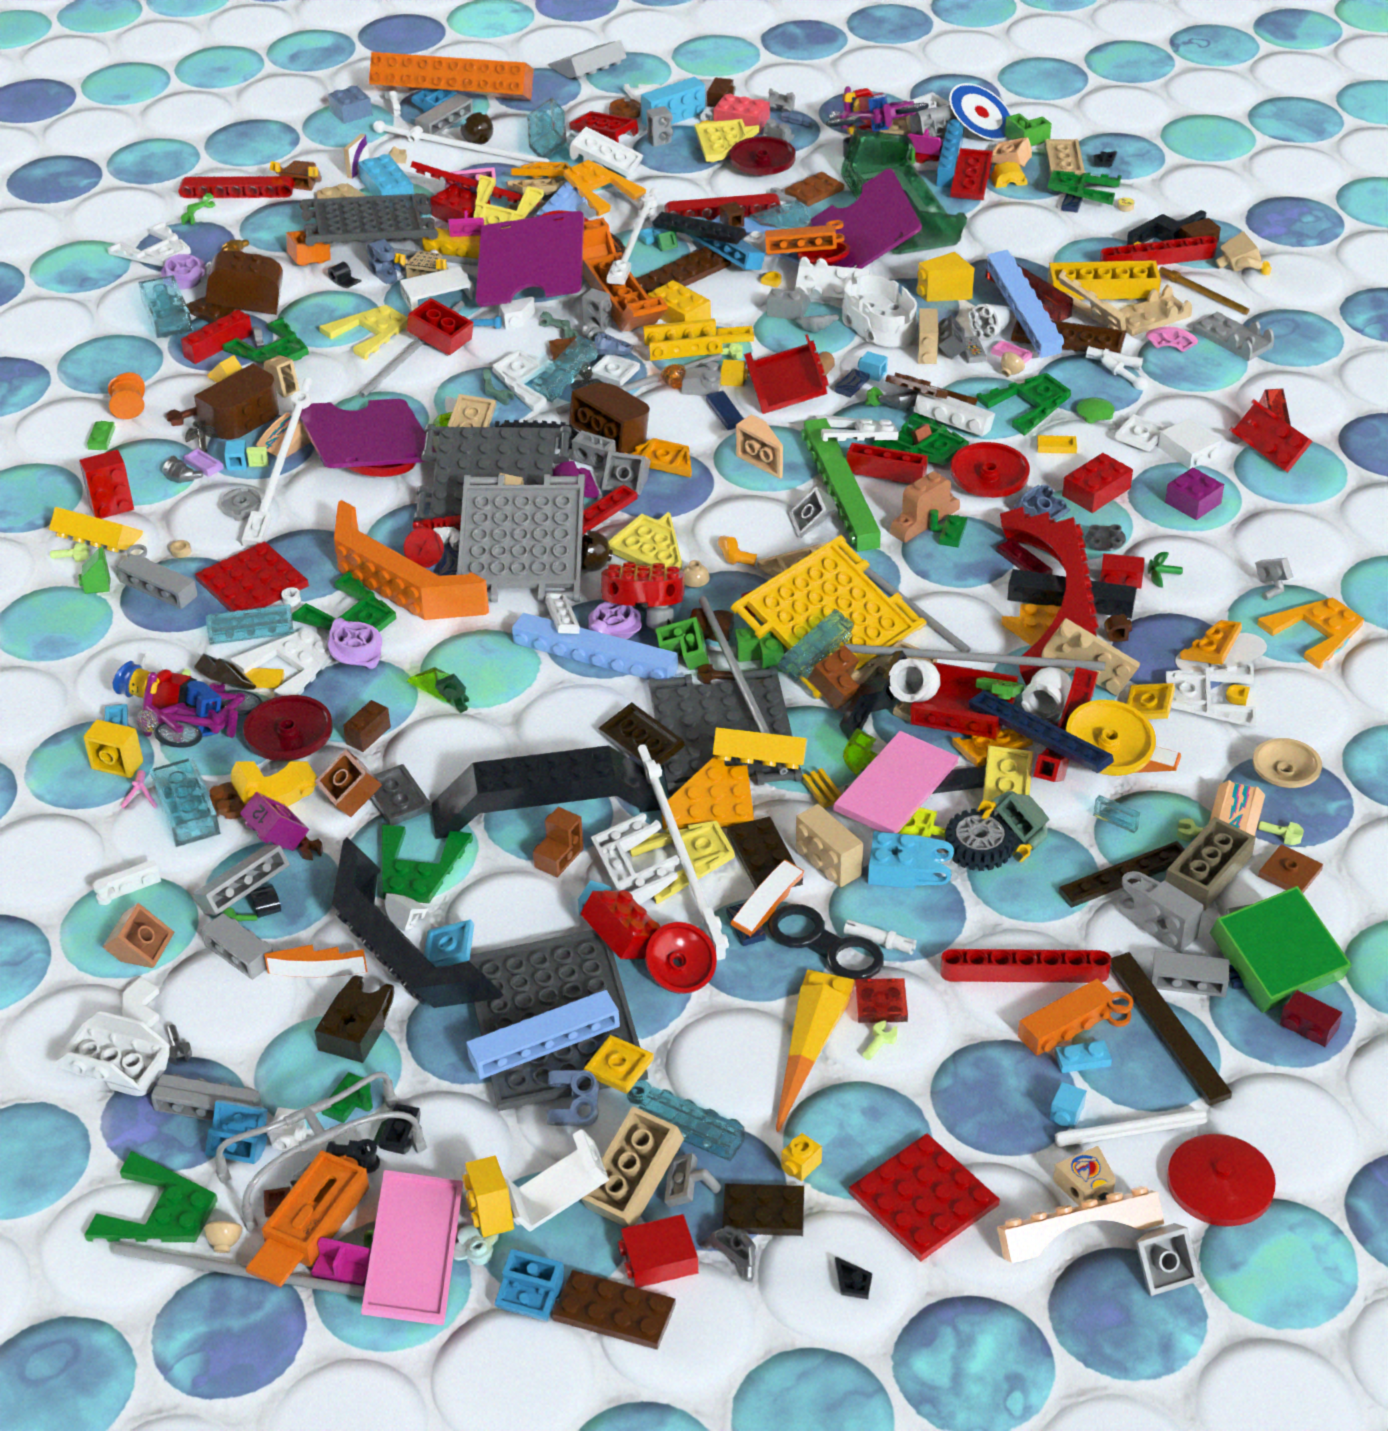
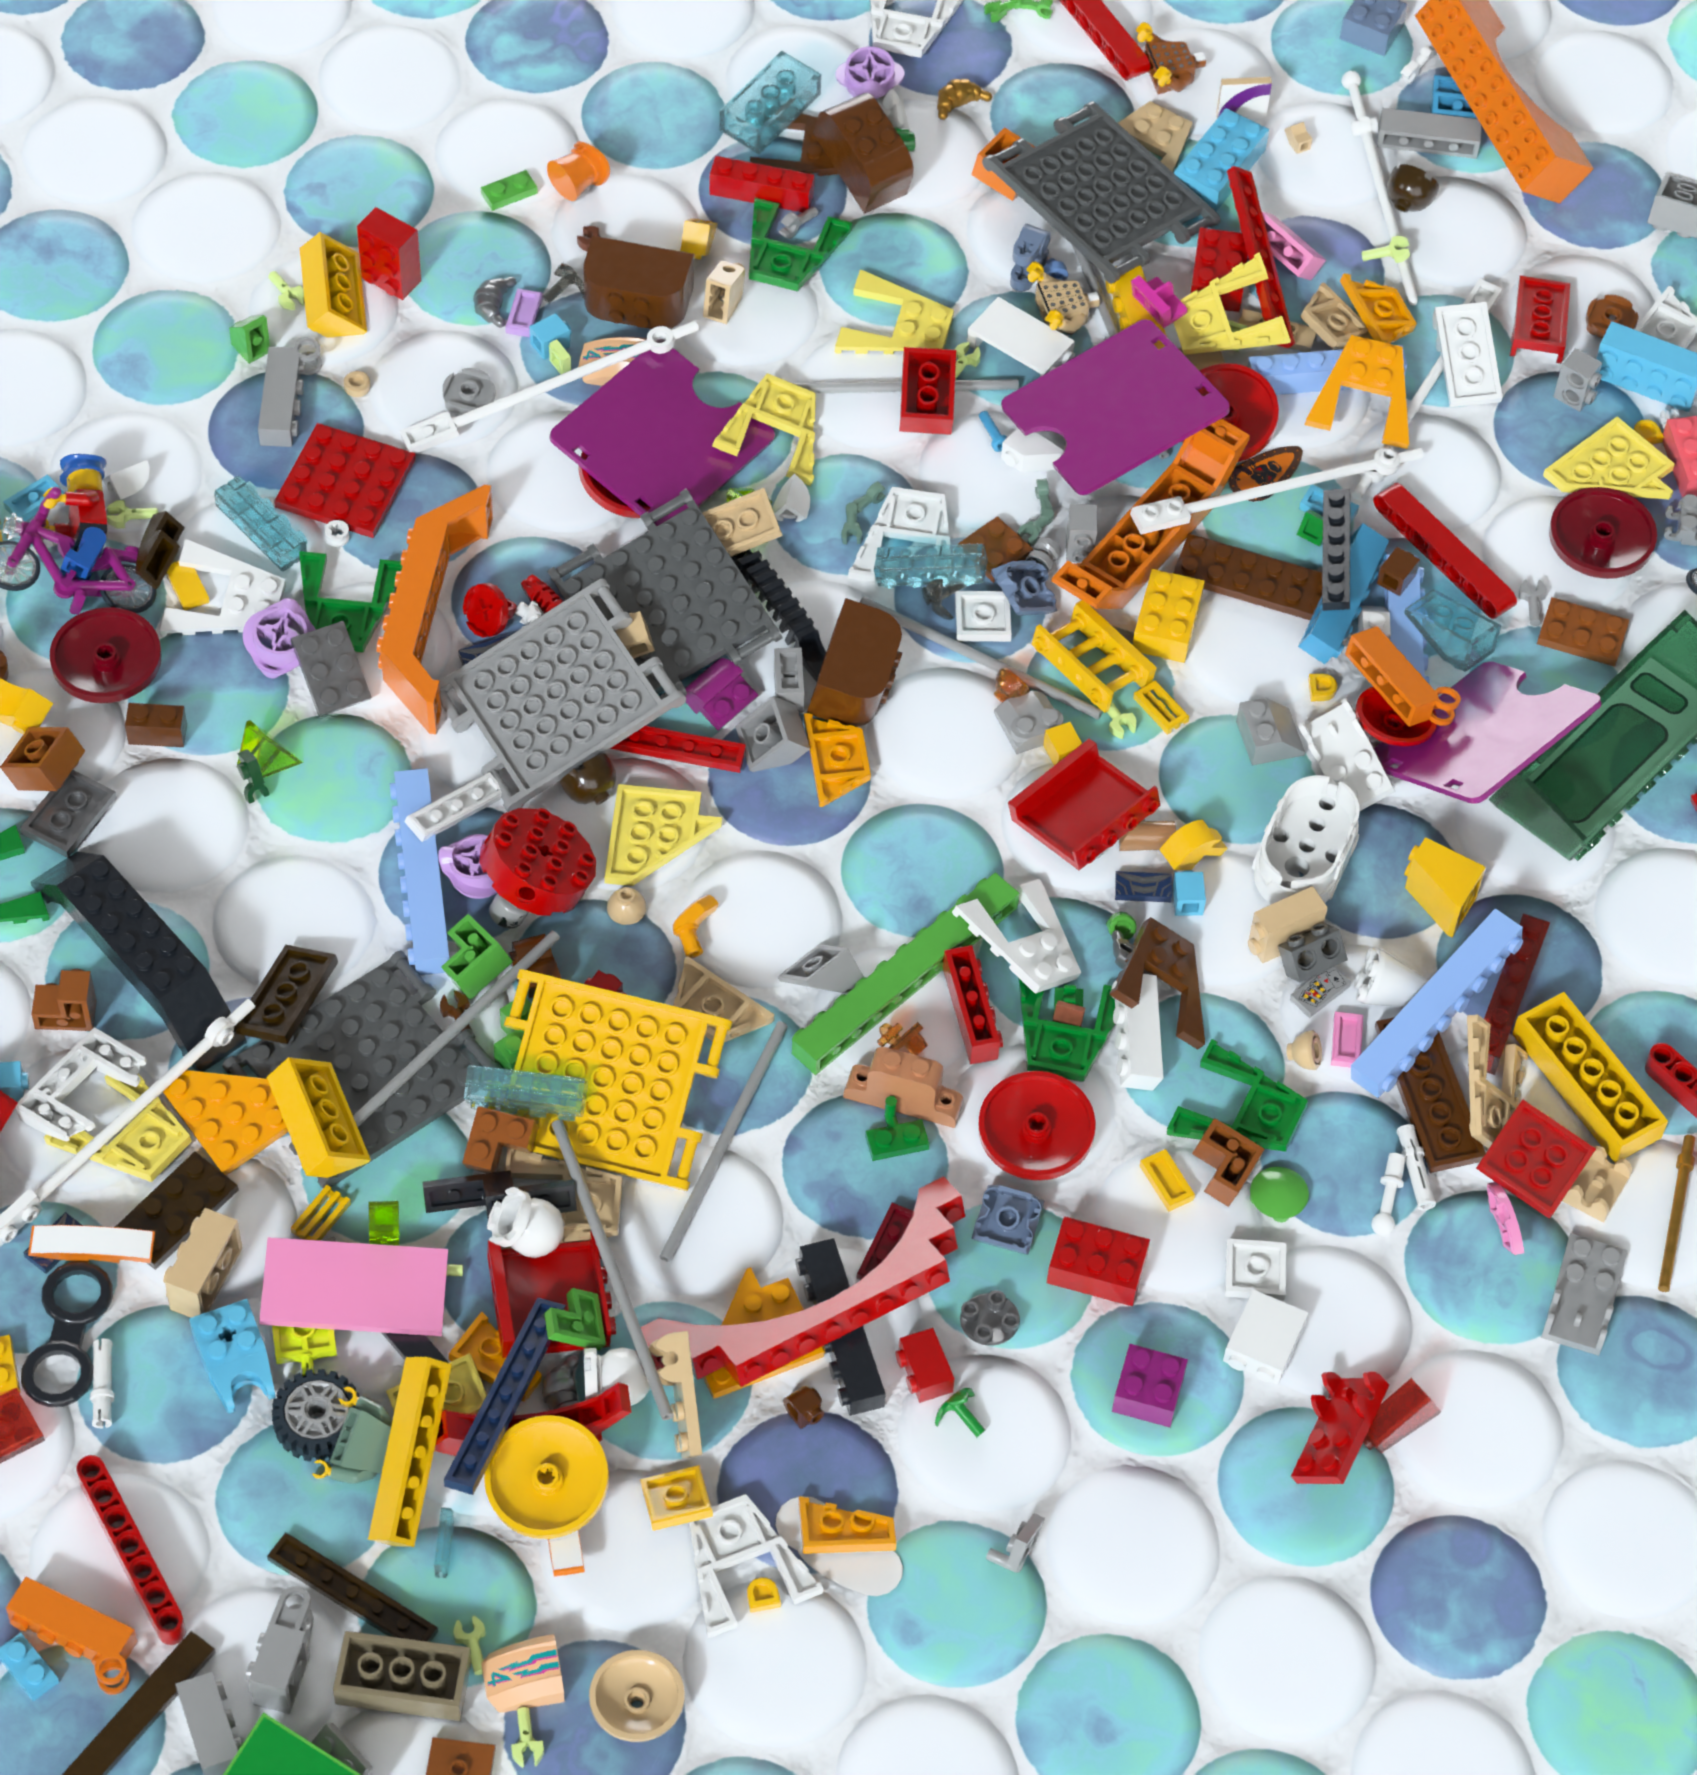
camera: 55 degrees right, 15 degrees up
black panel [328,261,362,288] -> none
clear light blue brick [527,97,567,158] -> none
dark blue tile [706,391,744,430] -> none
light nougat slope [736,414,783,479] -> none
light grey piece [795,314,839,333] -> none
light orange wing [1257,597,1364,669] -> none
none -> flat silver plate [290,621,372,717]
none -> yellow brick [368,1357,452,1547]
none -> light yellow wing [712,373,816,486]
none -> clear orange hips [877,1022,928,1055]
none -> yellow brick [1159,820,1228,870]
none -> dark orange brick [1192,1118,1264,1207]
none -> yellowish green bar [1362,236,1410,263]
none -> red plate [1475,1099,1596,1219]

